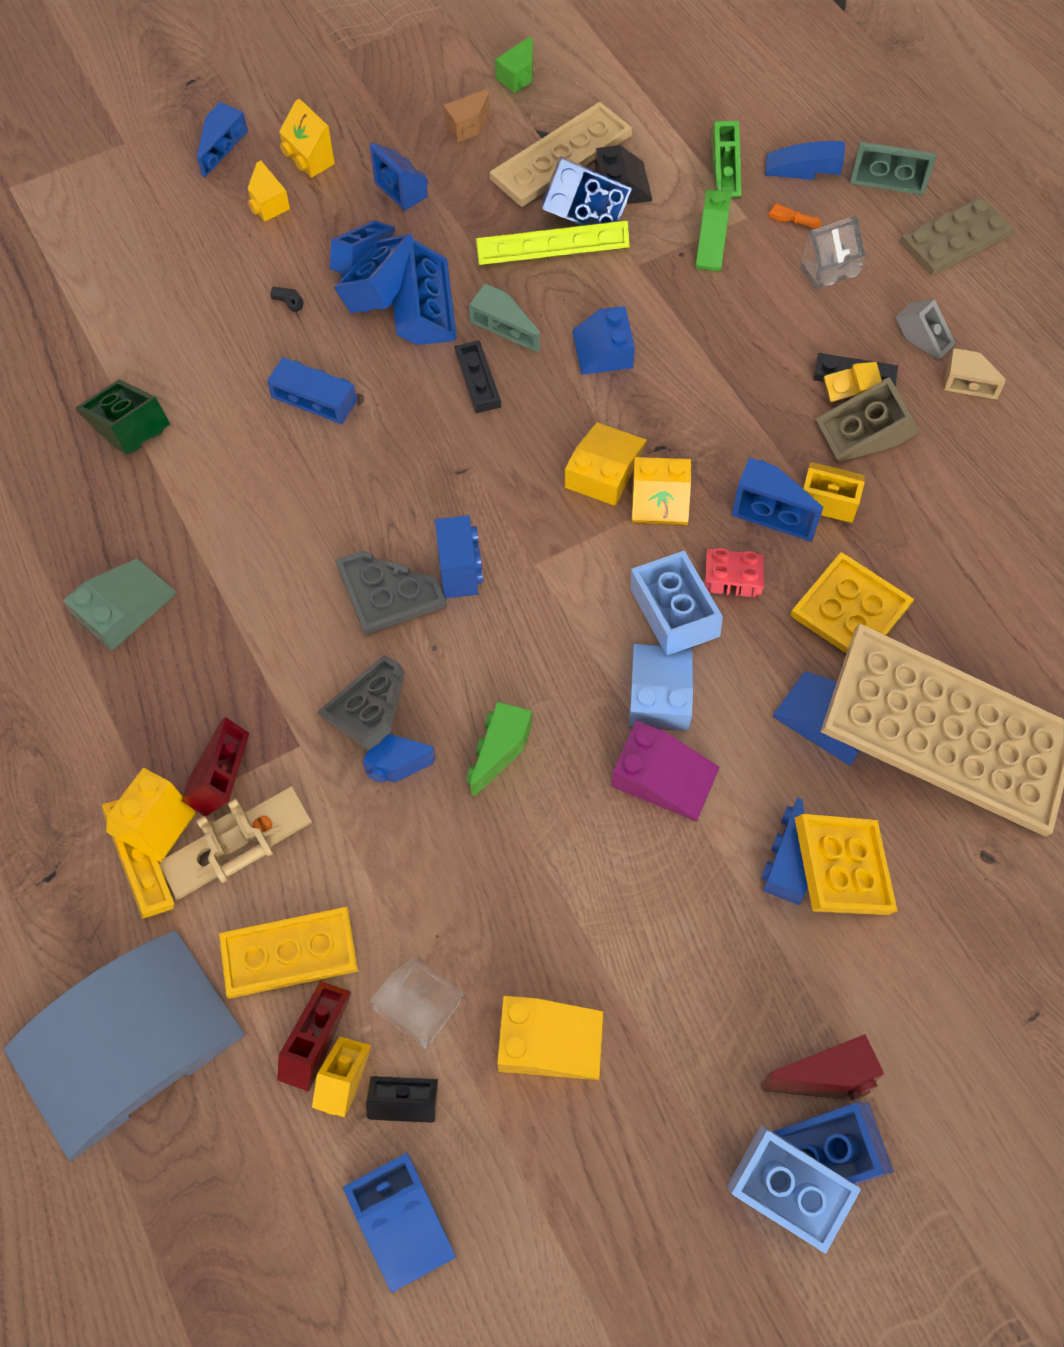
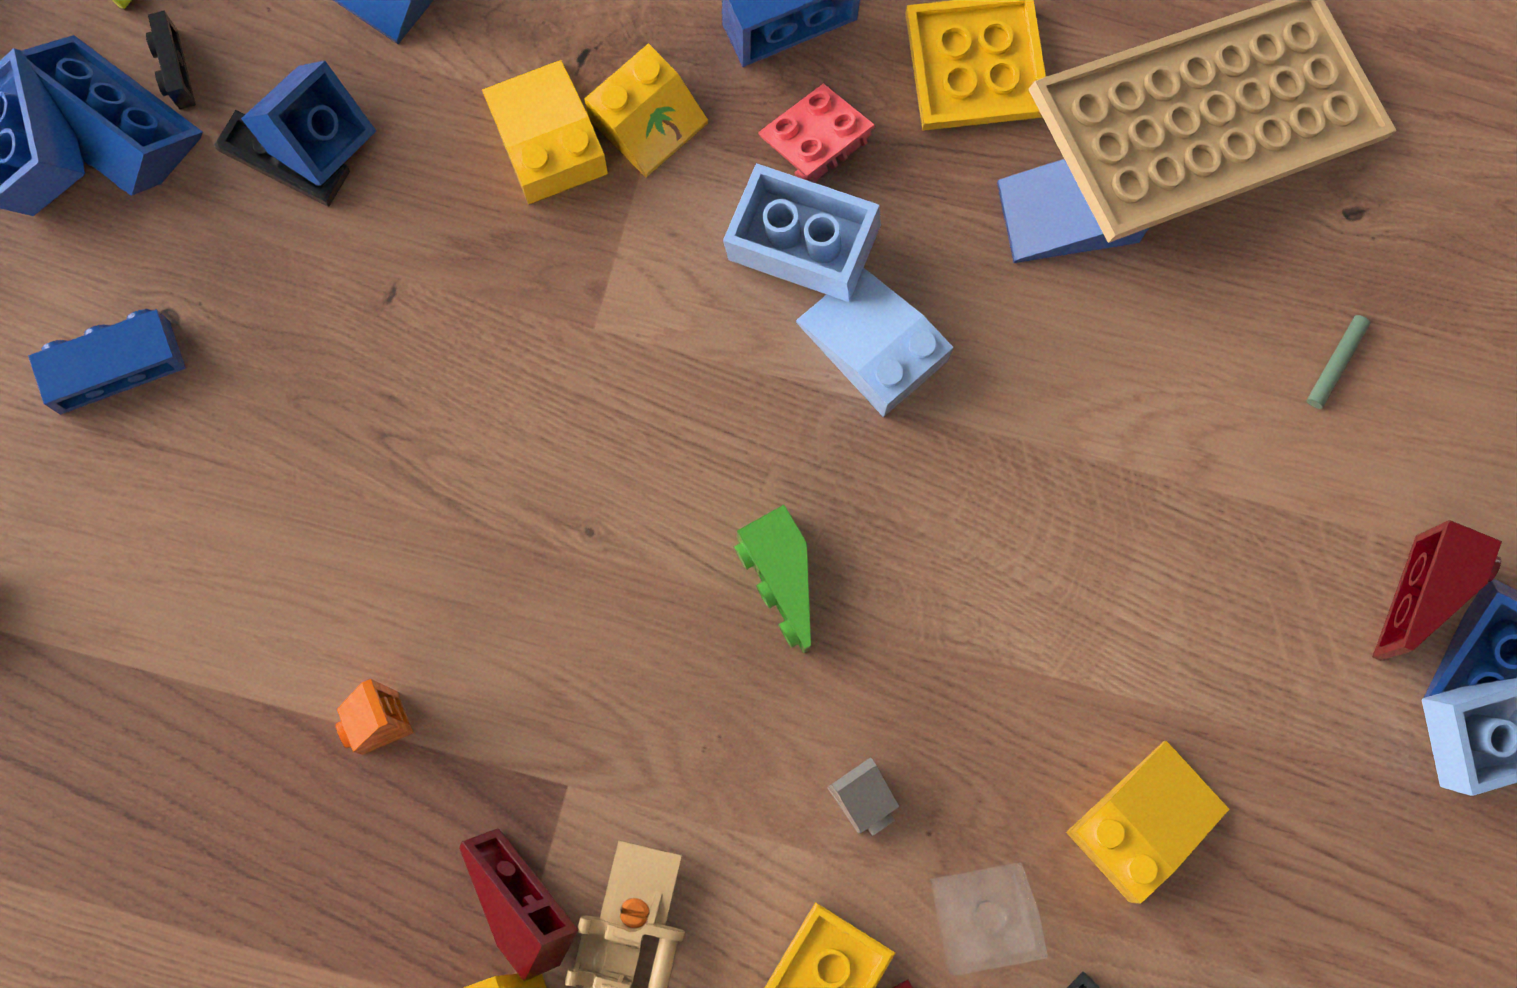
camera: 50 degrees left, 15 degrees up
sand green slope [63,558,177,651] -> none
dark grey plate [318,655,405,751] -> none
dark grey plate [336,551,447,636] -> none
blue slope [363,734,436,783] -> none
blue brick [435,515,483,598] -> none
sand green slope [469,284,541,353] -> none
magenta slope [611,720,720,822] -> none
blue slope [761,797,808,905] -> none
yellow plate [795,814,898,915] -> none
none -> black plate [146,10,196,110]
none -> blue slope [241,61,376,185]
none -> orange slope [336,679,413,755]
none -> light grey slope [827,757,899,836]
none -> sand green piece [1306,315,1371,409]

